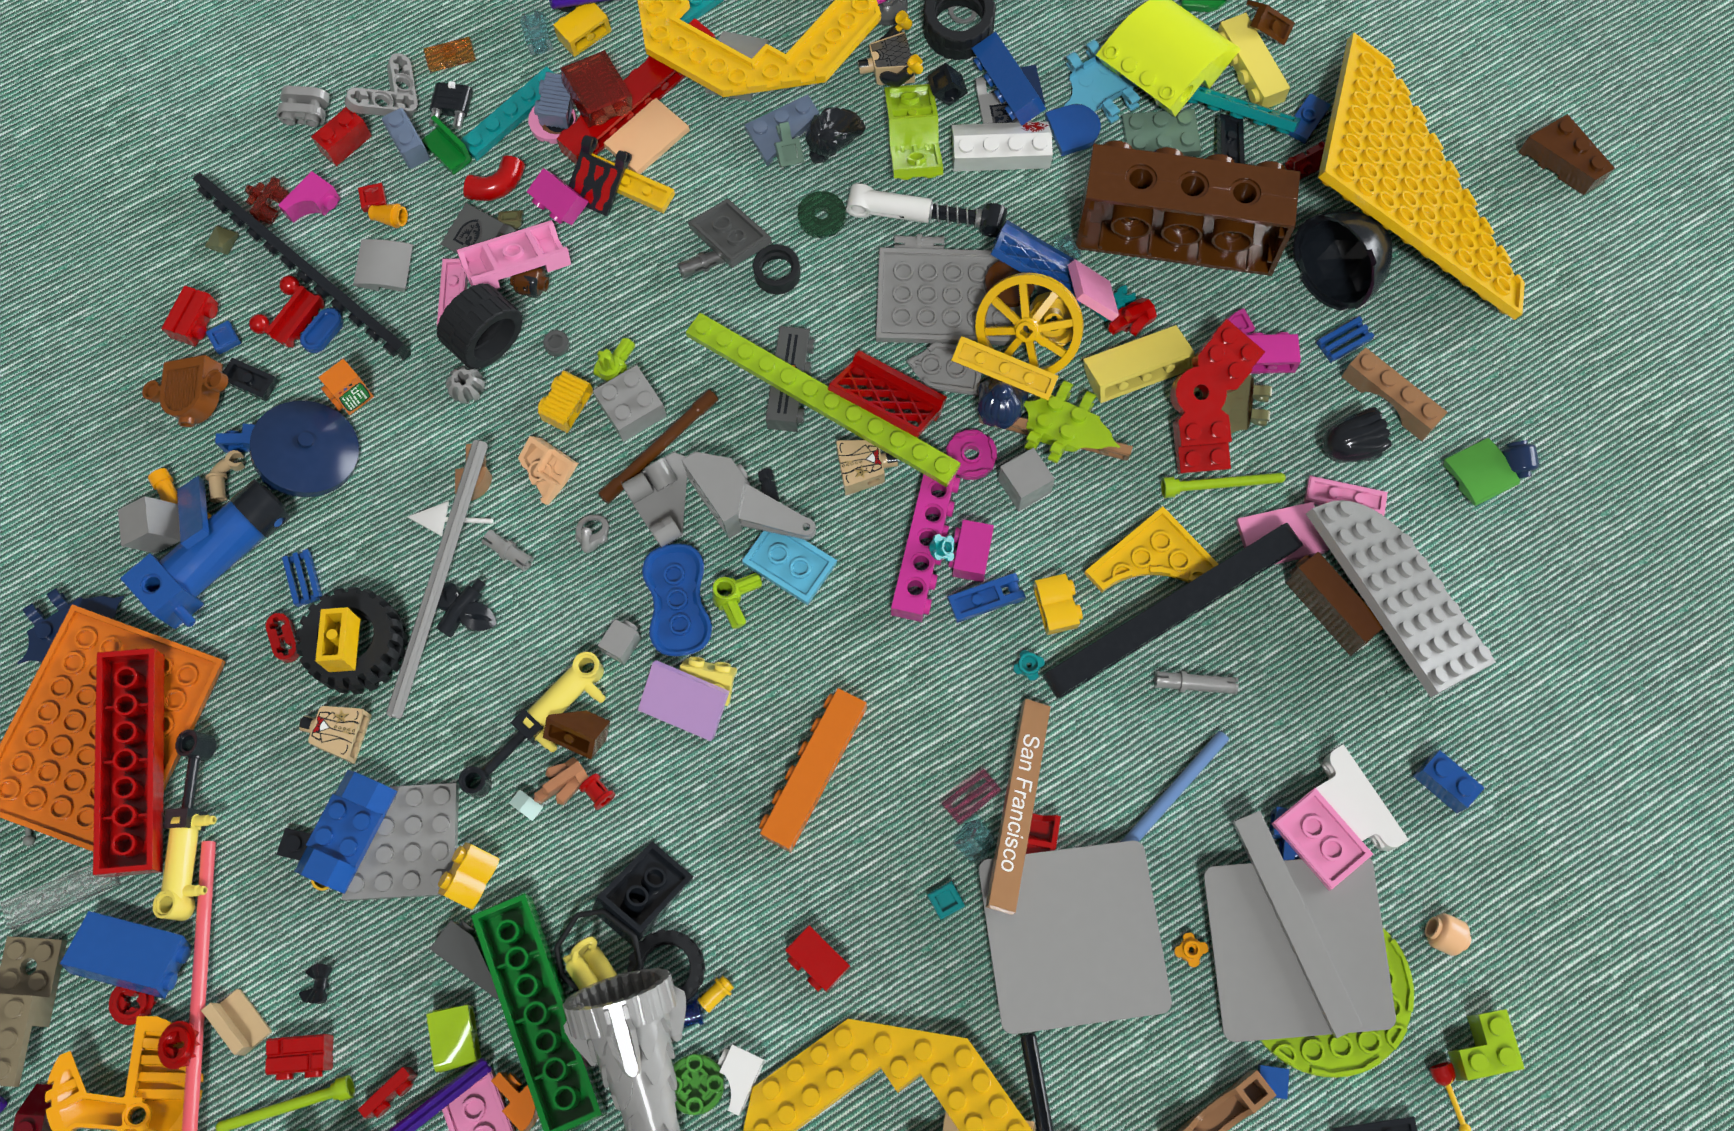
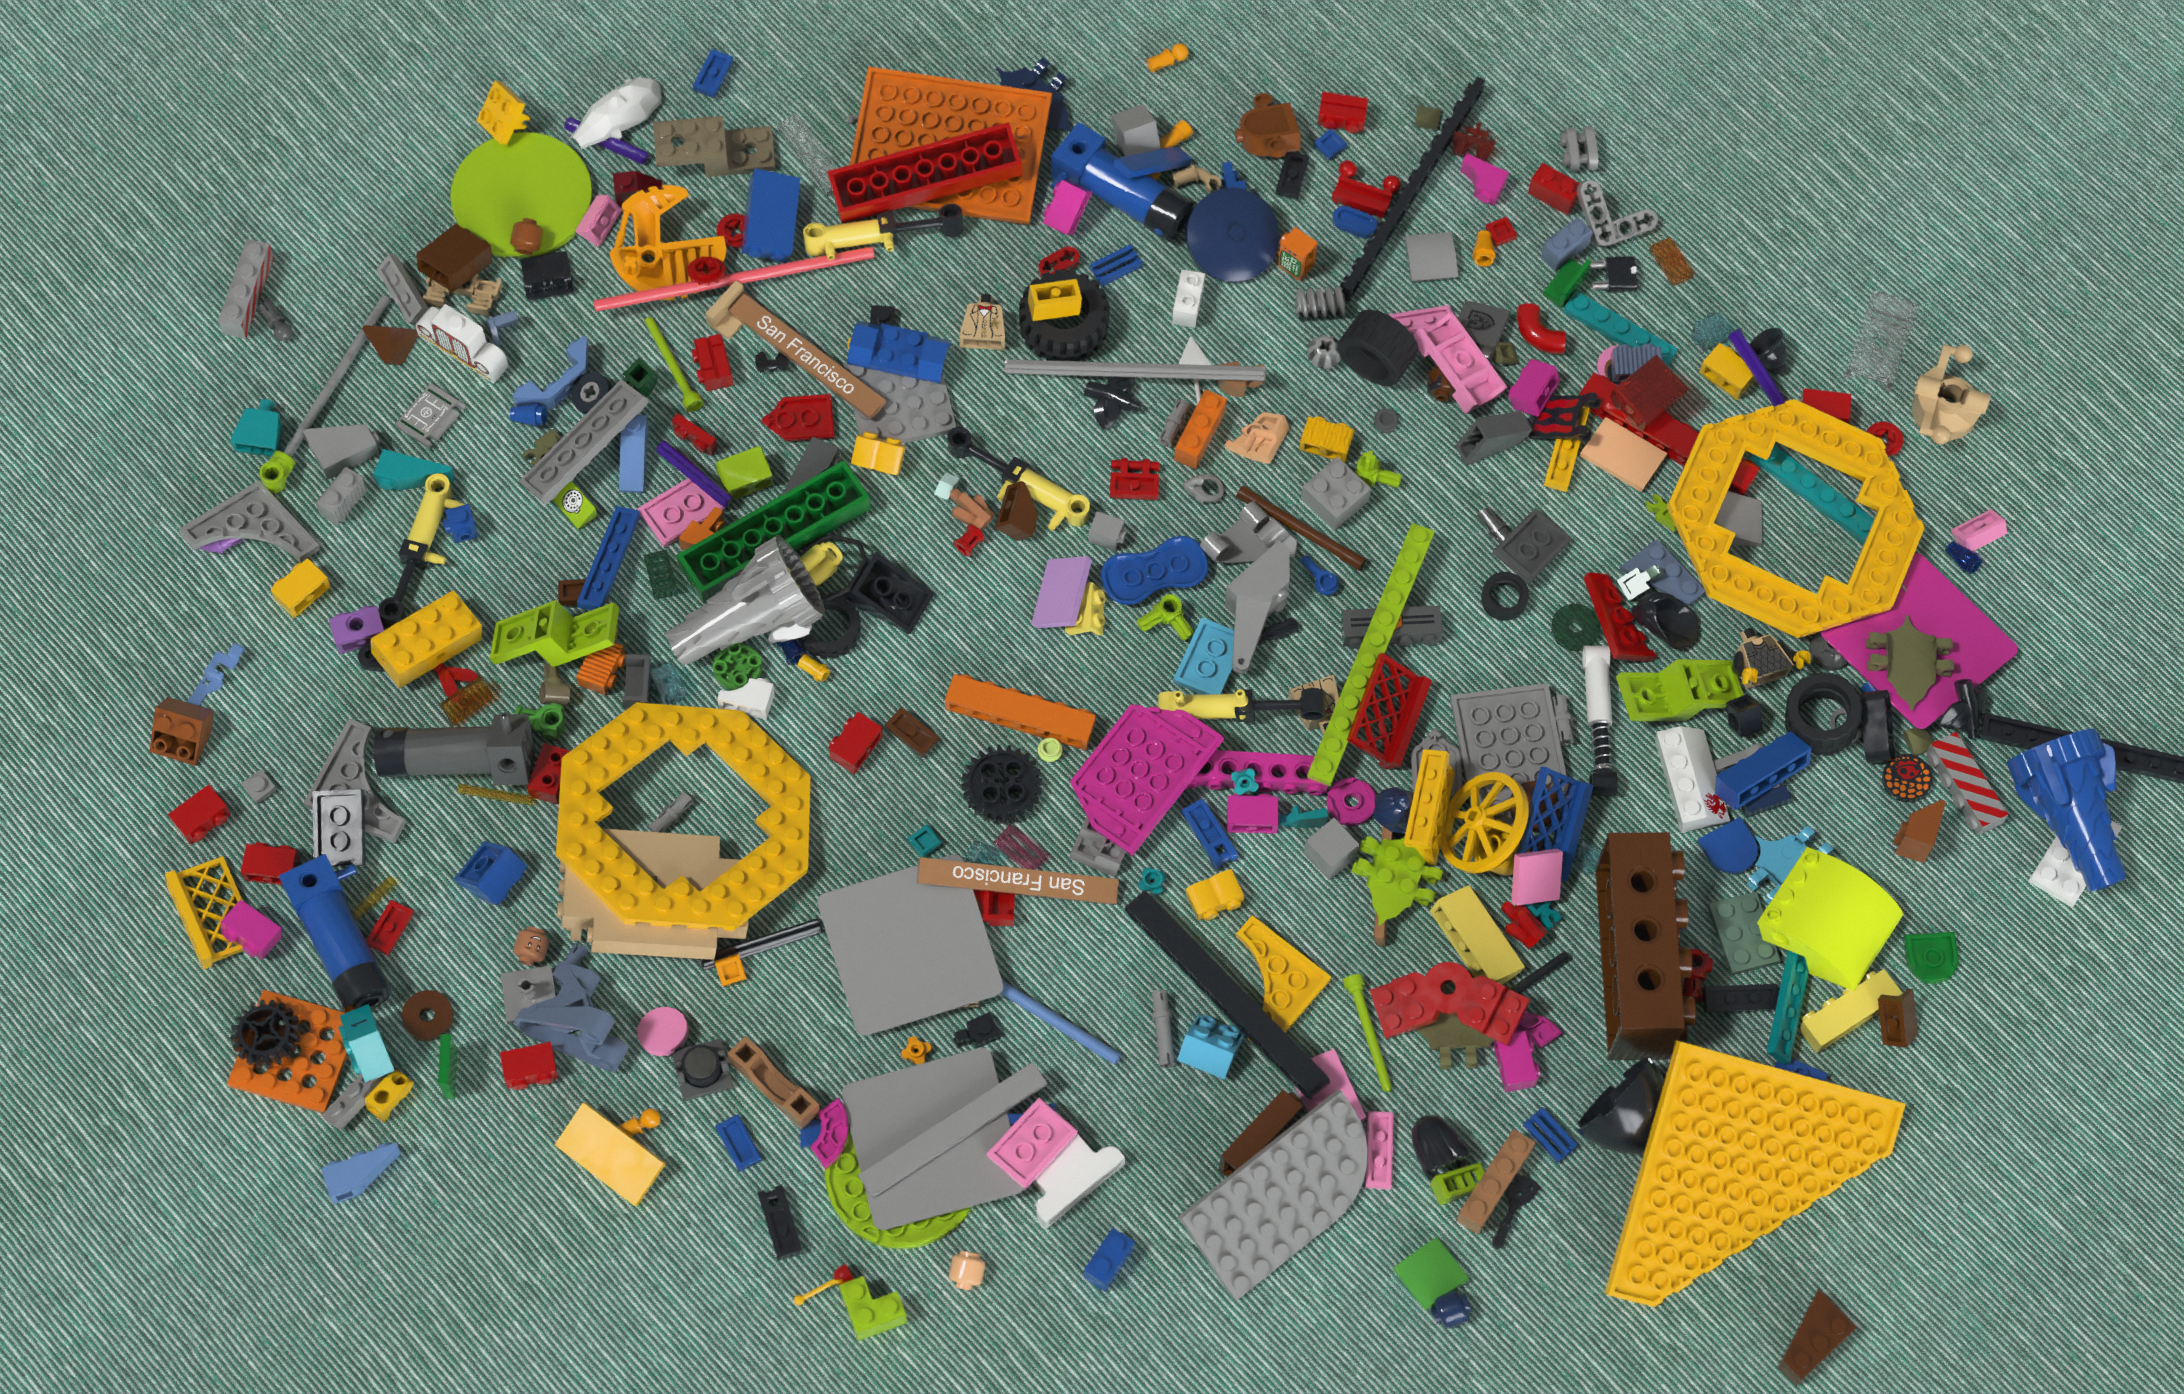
camera: 75 degrees right, 5 degrees down
none -> medium nougat tile [729,293,886,420]
none -> red tile [761,394,835,442]
none -> dark pink tile [810,1098,849,1170]
none -> reddish brown plate [885,707,939,758]
none -> black plate [953,1012,1001,1049]
none -> black gear [961,745,1042,824]
none -> yellowish green plate [1038,738,1063,762]
none -> dark pink brick [1043,180,1092,235]
none -> light grey slope [1069,816,1125,877]
none -> dark pink plate [1070,704,1224,856]
none -> red plate [1110,458,1159,500]
none -> light orange pin [1146,43,1189,73]
none -> piece [1158,688,1326,722]
none -> white brick [1172,269,1205,328]
none -> orange brick [1174,389,1227,469]
none -> medium azure slope [1177,1014,1245,1080]
none -> teal slope [1278,805,1328,828]
none -> light grey piece [1295,286,1345,319]
none -> blue plate [1301,555,1339,596]
none -> lime slope [1430,1162,1485,1205]
none -> dark grey slope [1455,410,1532,465]
none -> black piece [1492,1174,1539,1249]
none -> black piece [1510,951,1570,994]
none -> red wing [1583,572,1657,662]
none -> lime plate [1646,494,1677,532]

